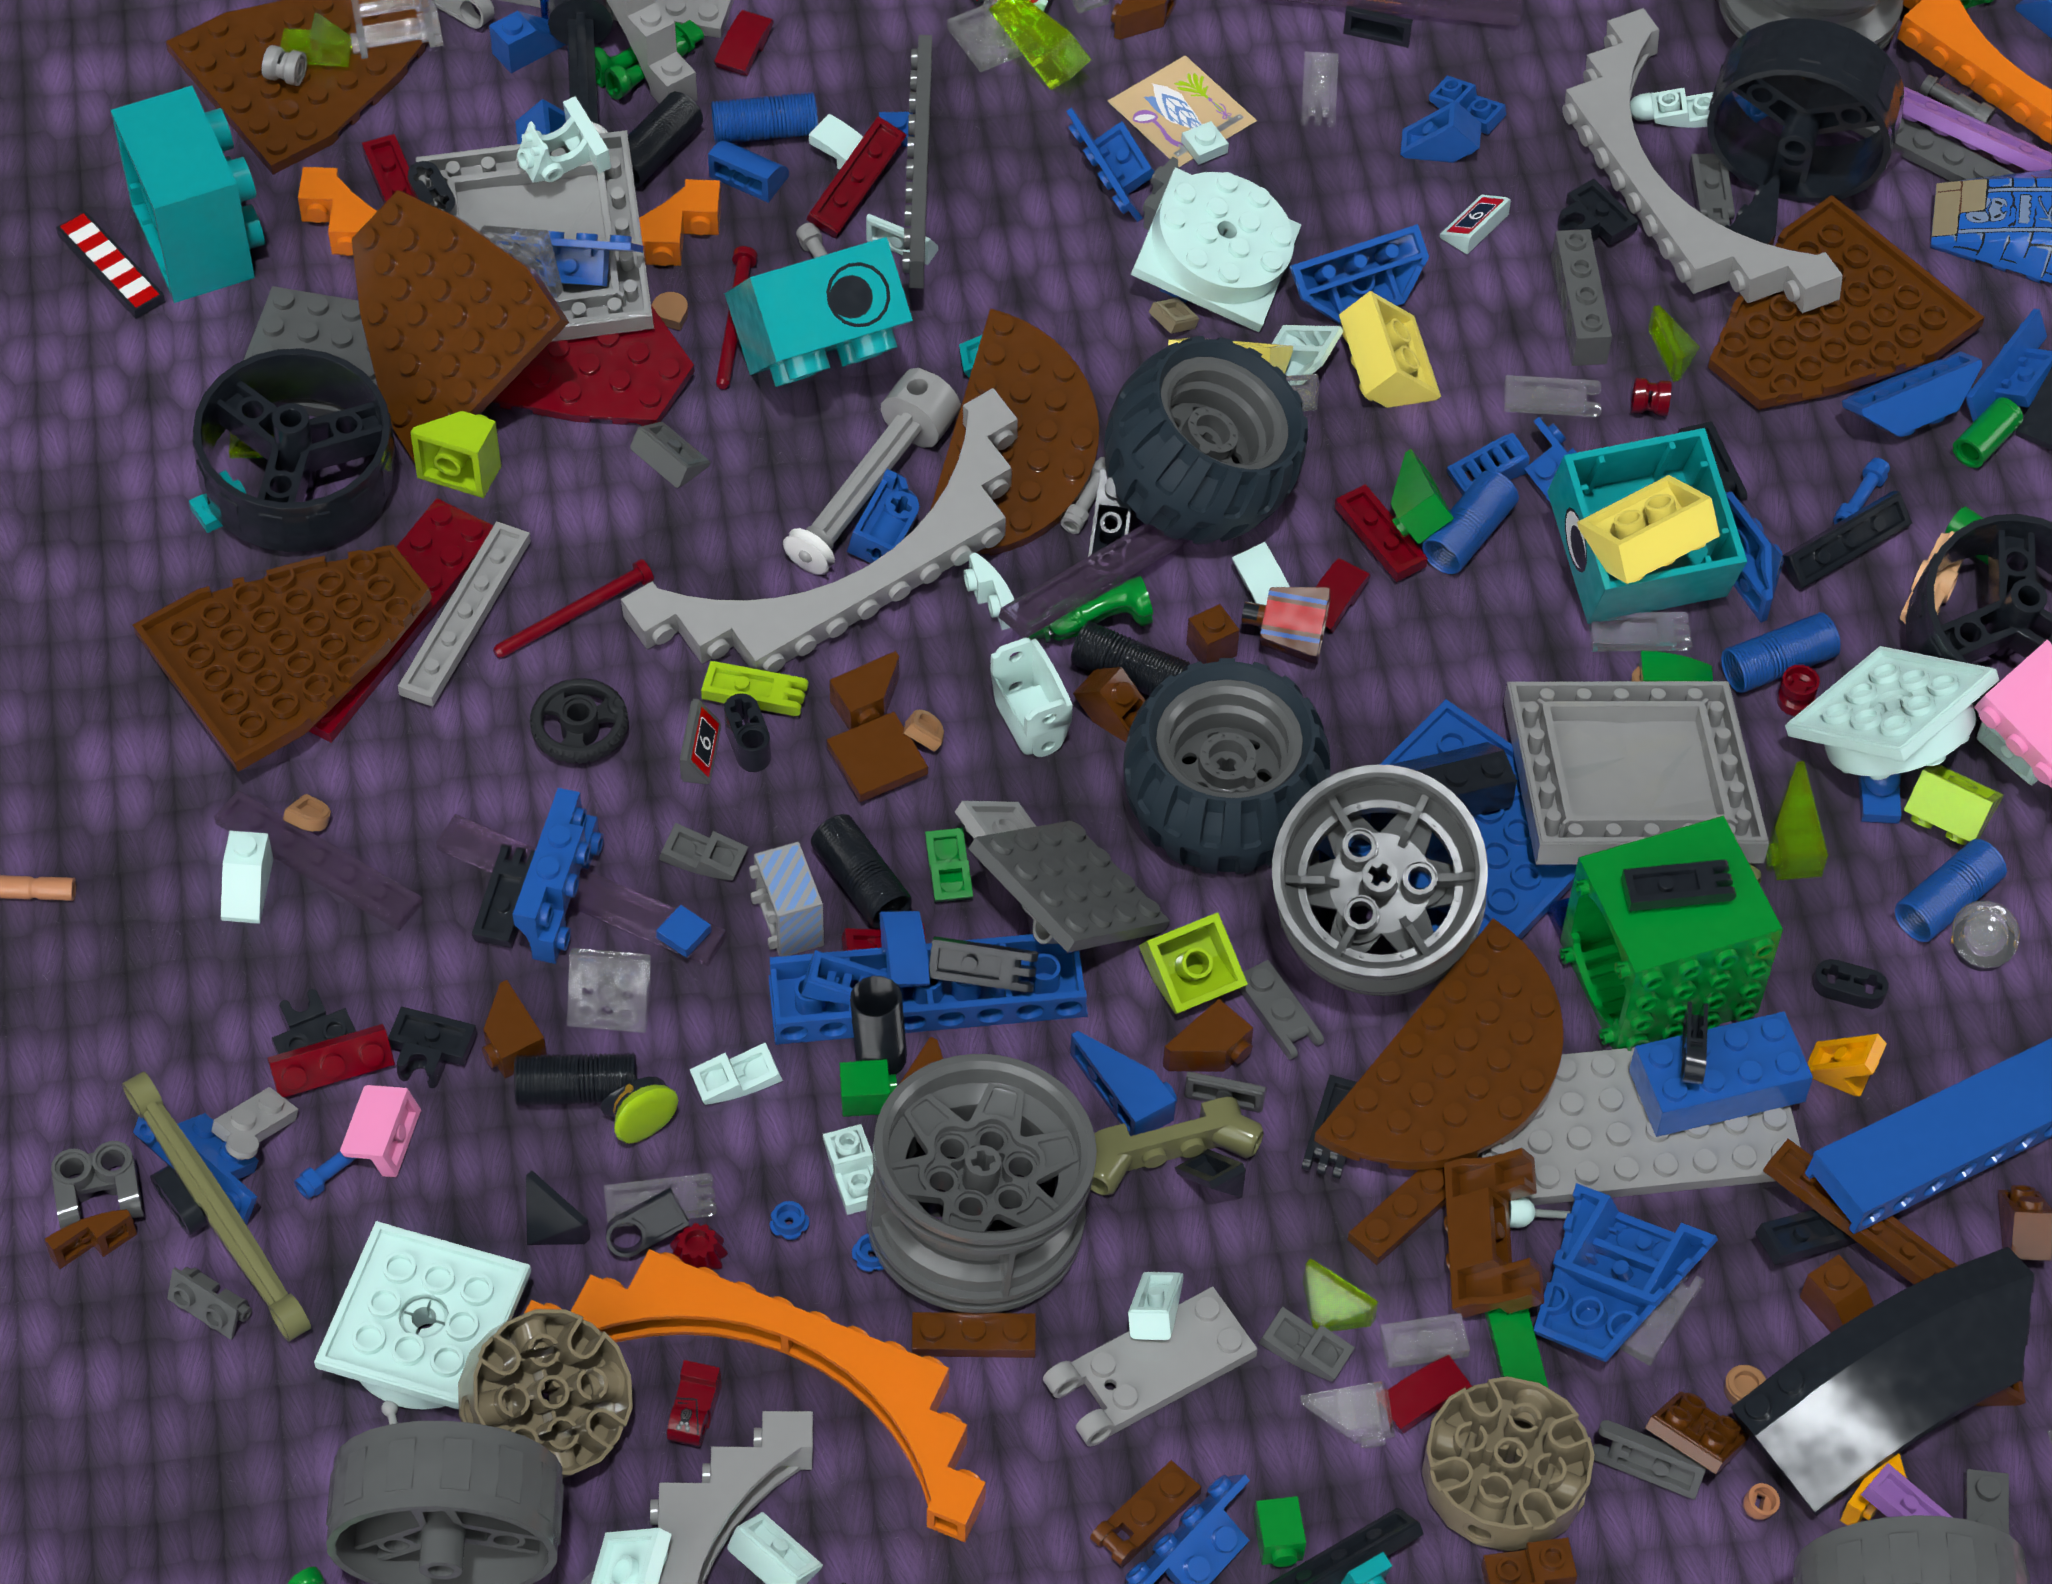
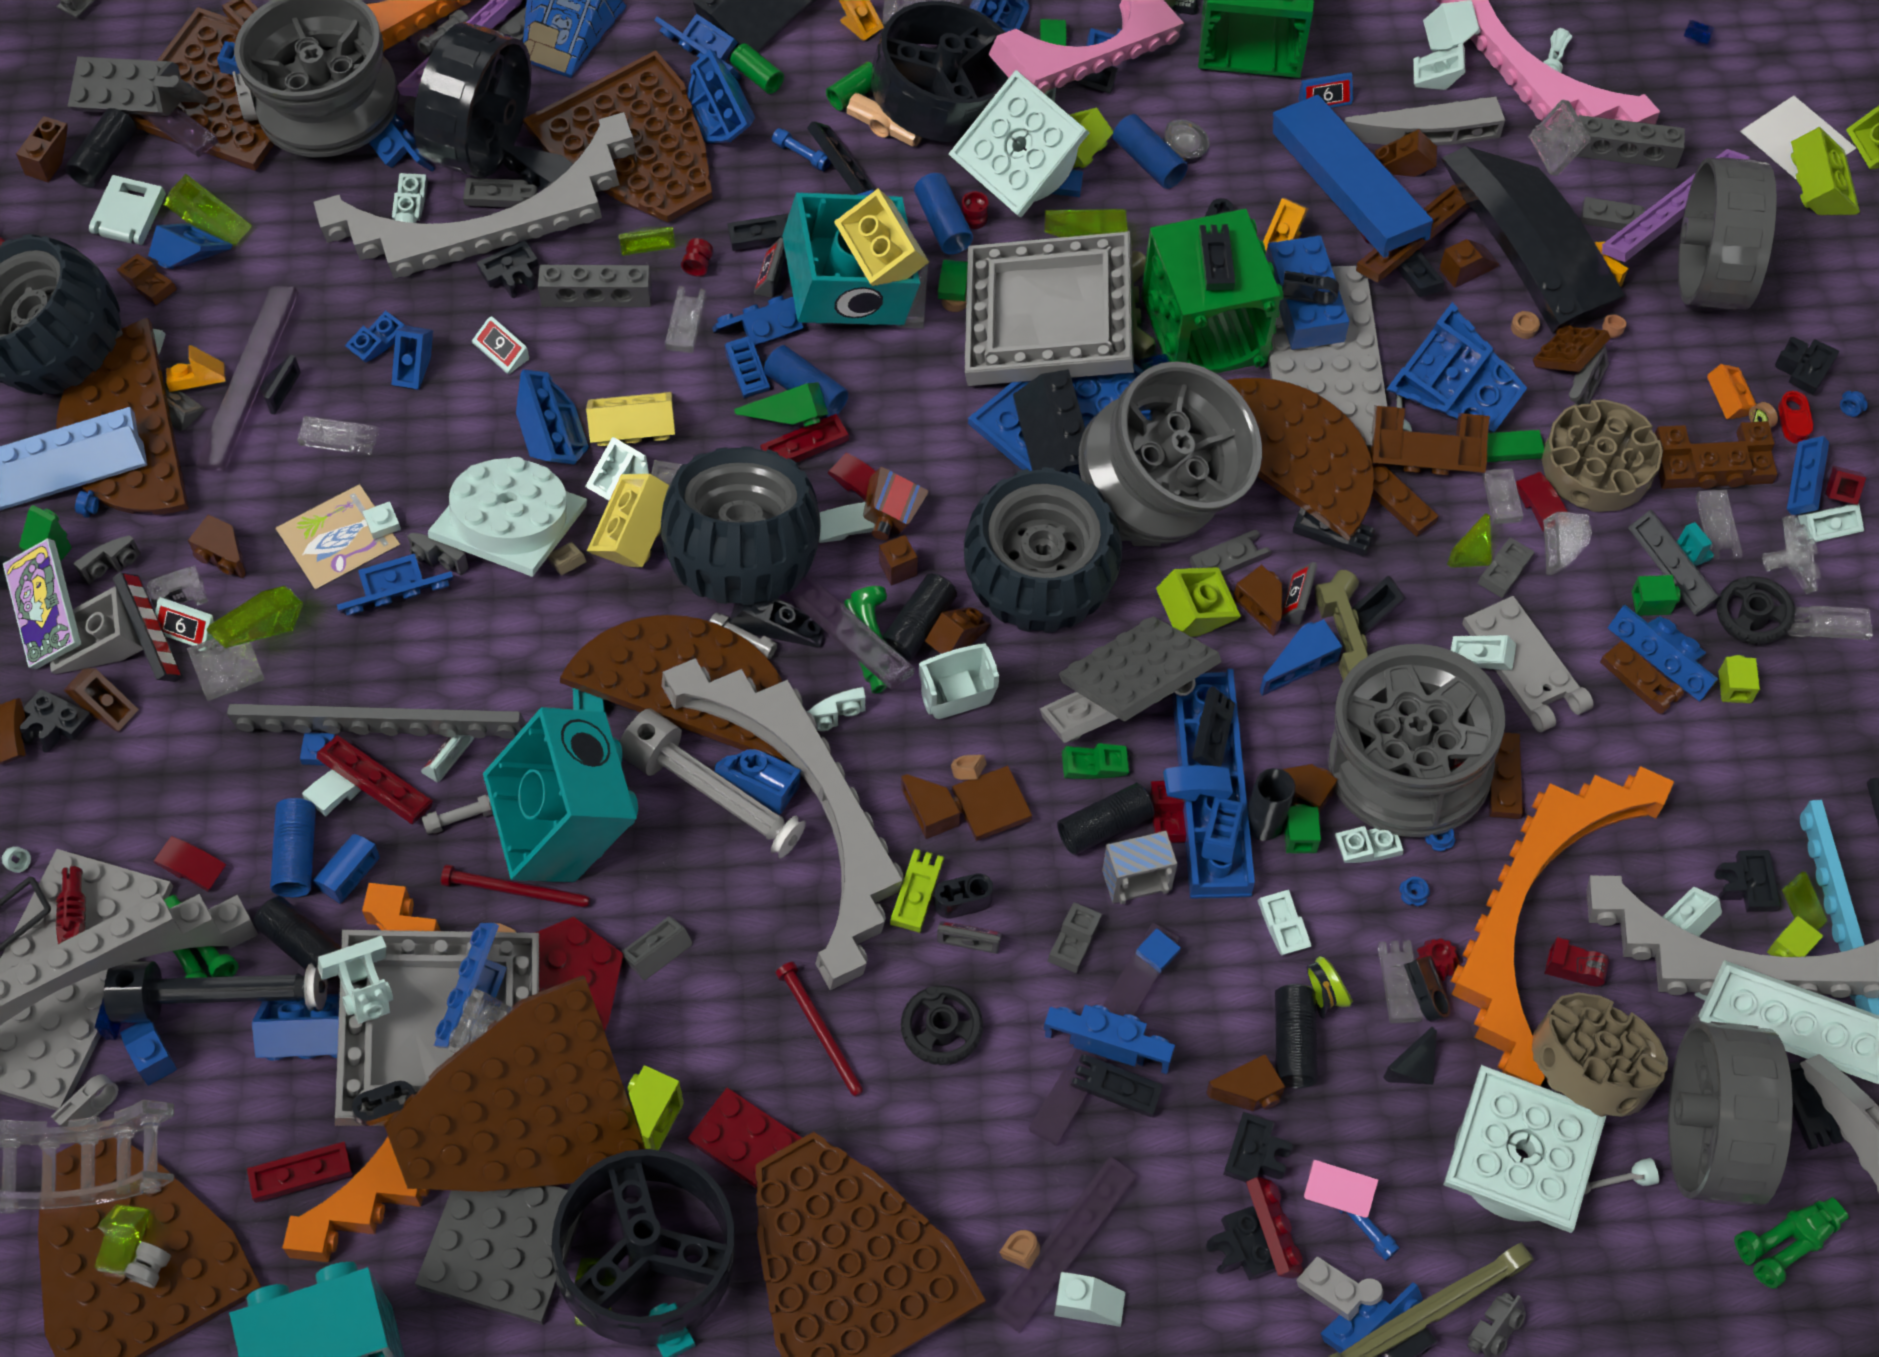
camera: 85 degrees left, 5 degrees up
light grey plate [398,521,531,707] -> none
clear plate [567,948,650,1033] -> none

